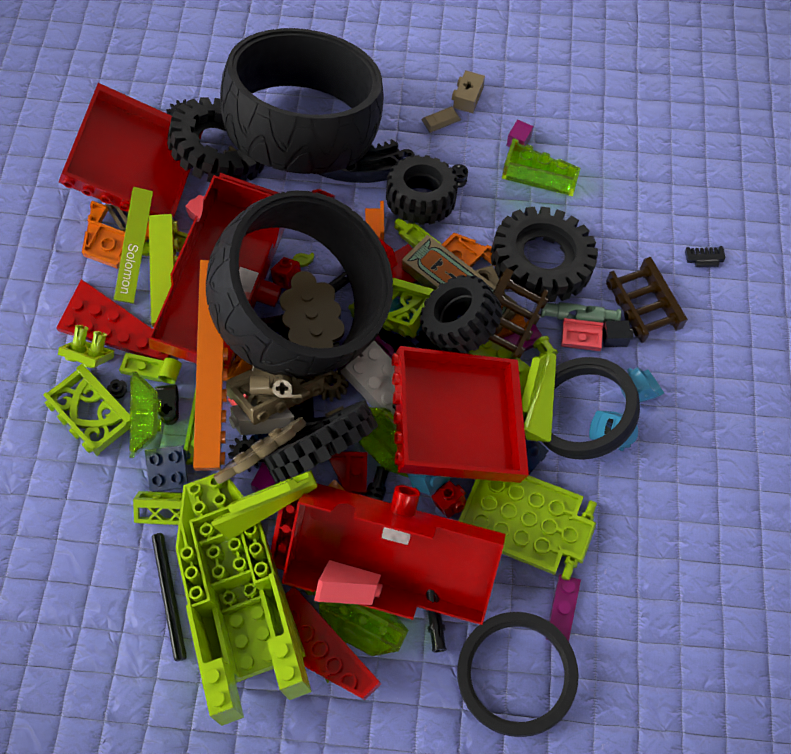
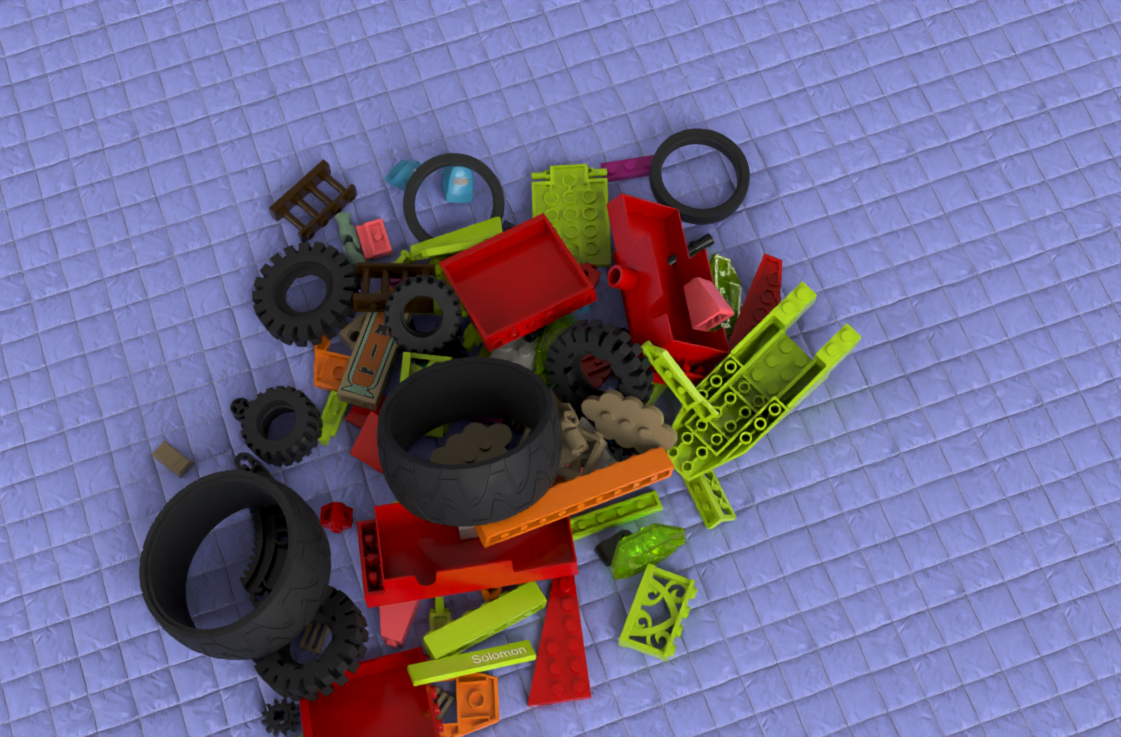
camera: 110 degrees left, 0 degrees up
lime plate [58,325,115,368] -> none
black plate [107,379,127,399] -> none
lime plate [119,353,182,384] -> none
dark blue hinge [145,445,191,492] -> none
black axle [152,533,187,661] -> none
orange panel [365,201,384,241] -> none
dark tan brick [452,70,485,113] -> none
clear neon green wedge [502,138,581,196] -> none
magenta brick [506,119,534,153] -> none
black brick [602,320,633,347] -> none
black piece [685,246,726,267] -> none

